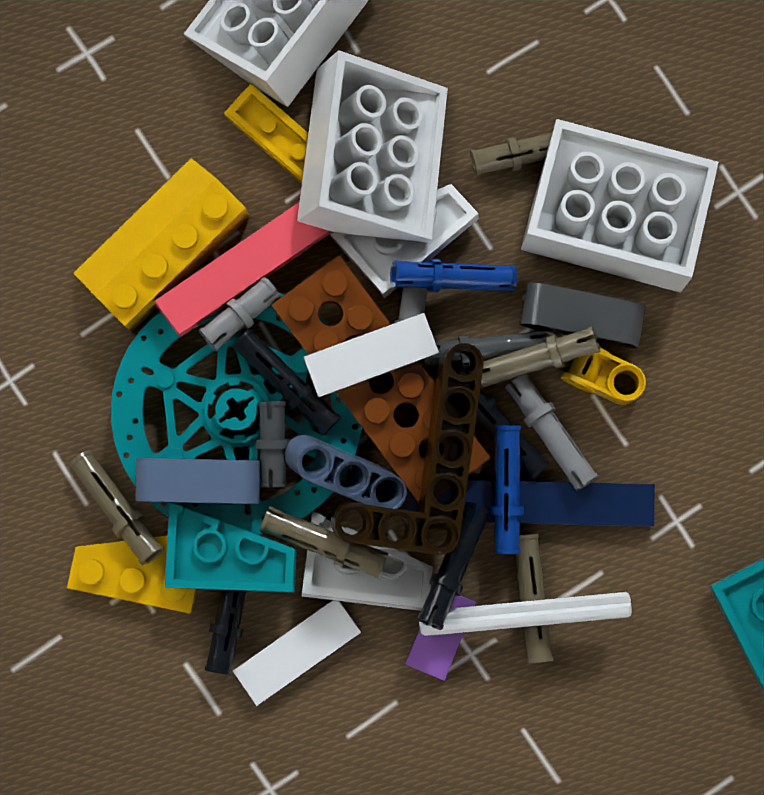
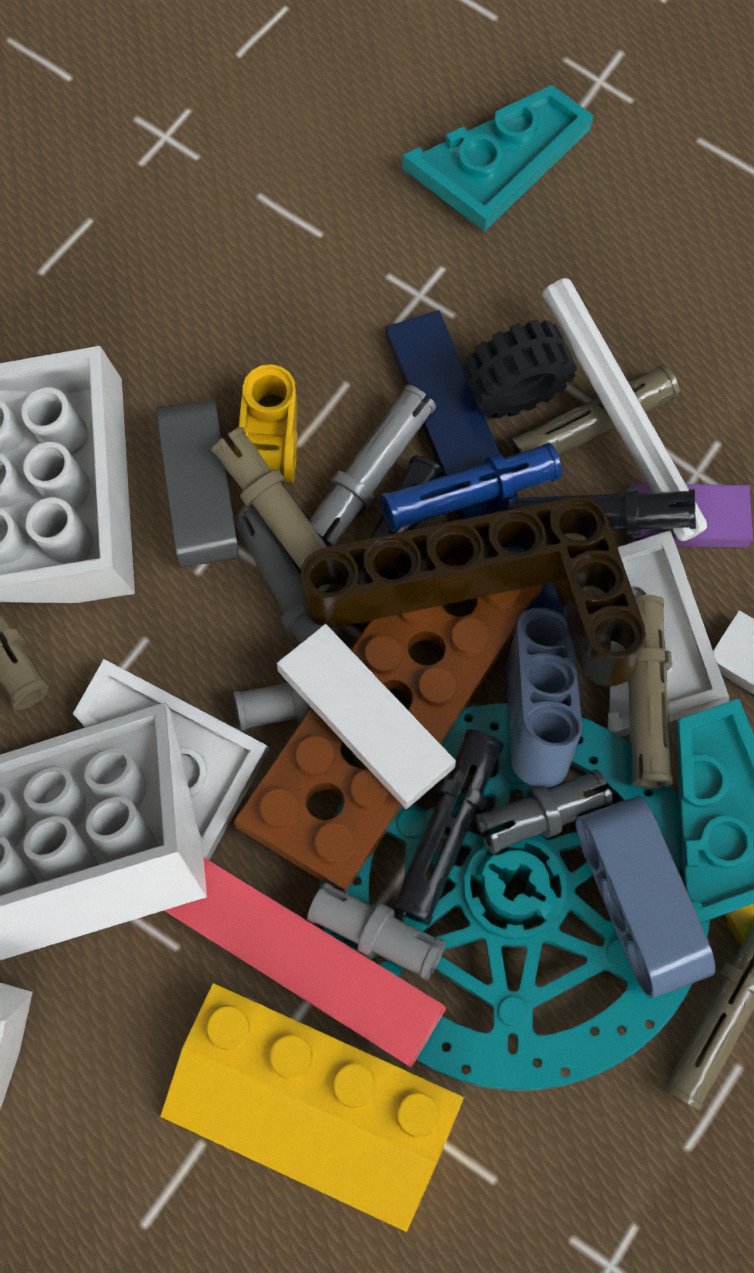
camera: 110 degrees left, 15 degrees down
yellow tile [224,83,308,184] -> none
blue pin [390,258,518,292] -> none
none -> black tyre [462,320,577,418]

